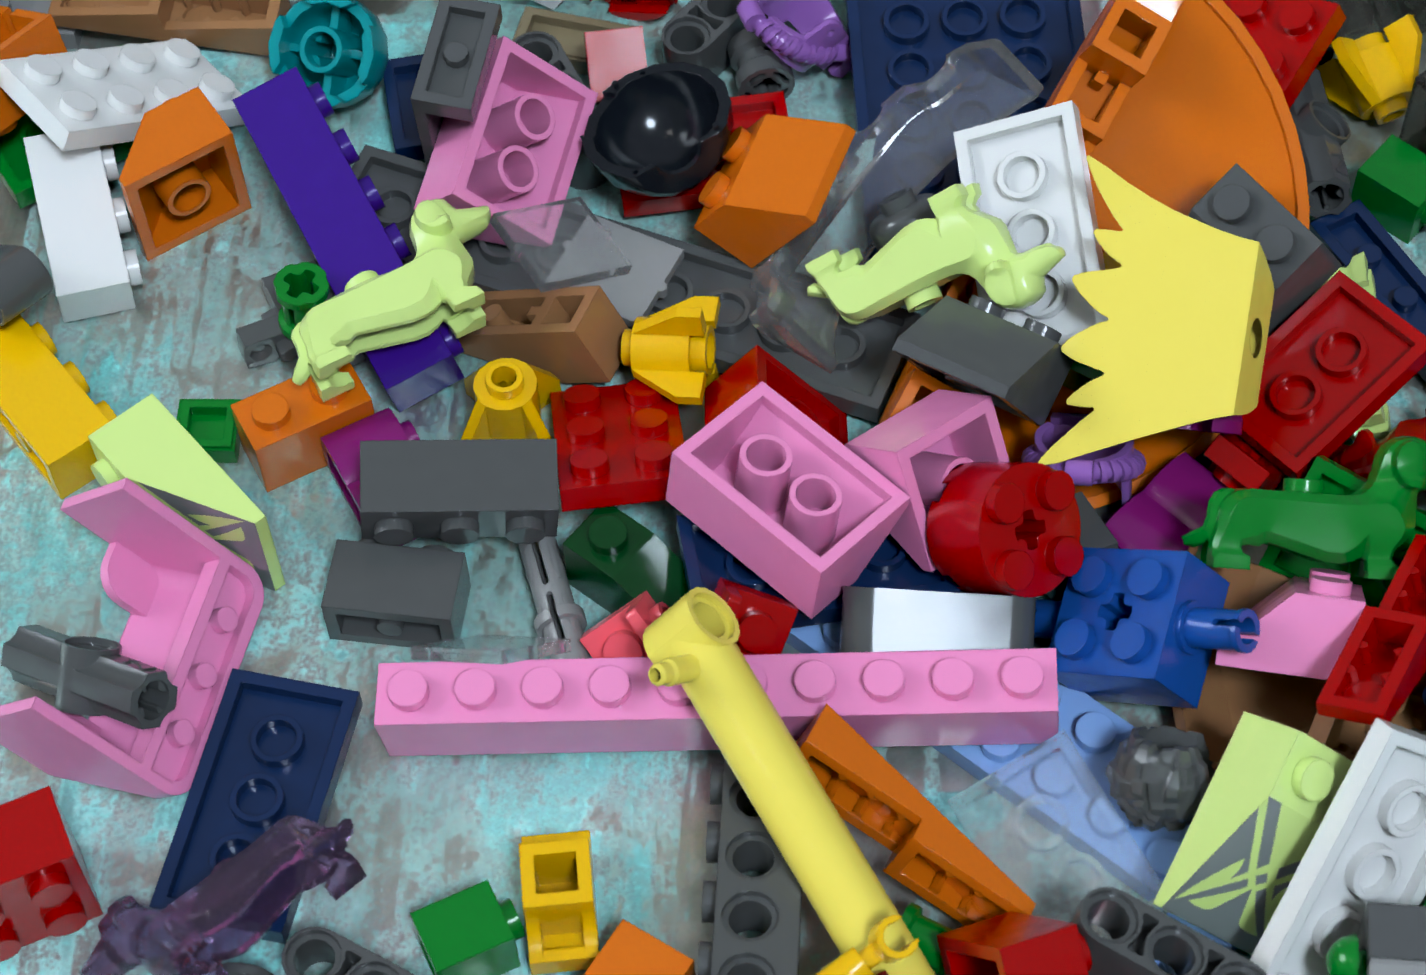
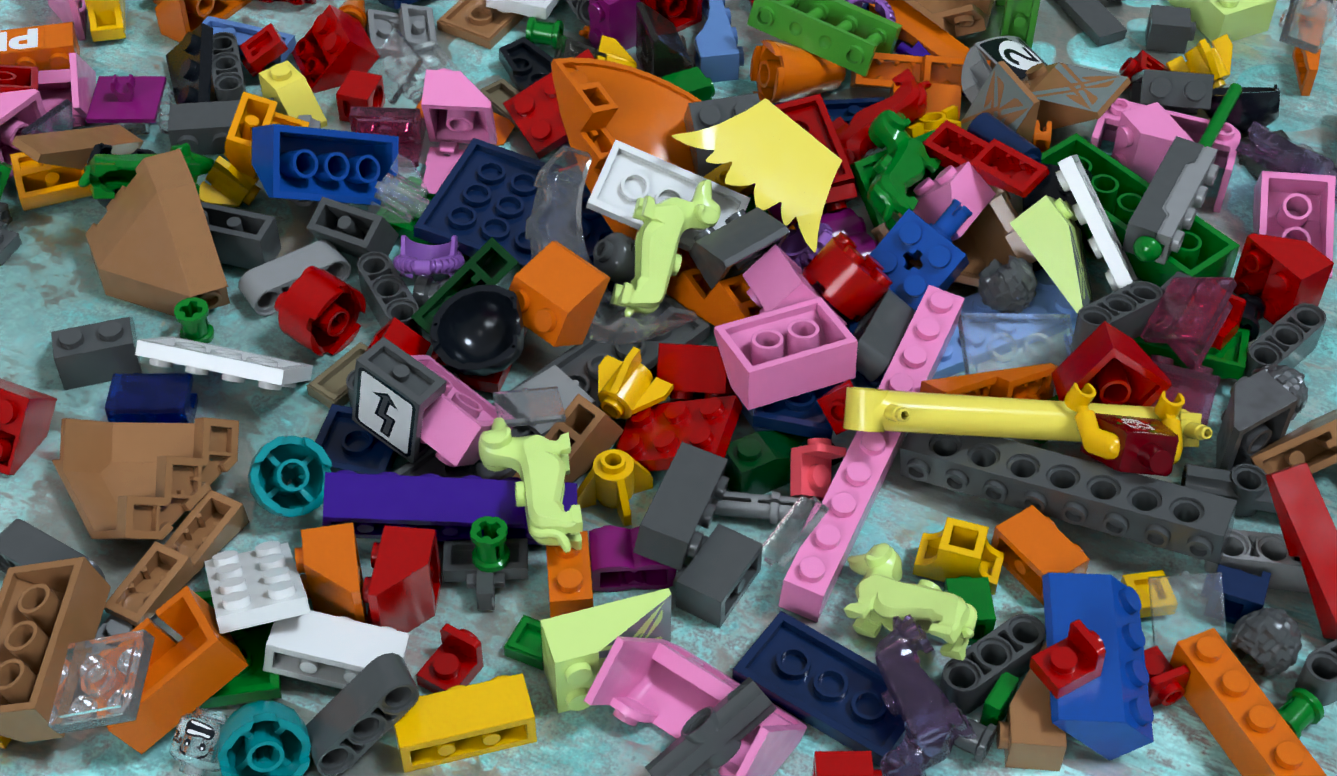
camera: 70 degrees left, 10 degrees down
none -> red slope [362,525,442,633]
none -> dark green slope [411,237,521,335]
none -> red bracket [416,624,484,693]
none -> yellowish green animal [843,543,978,661]

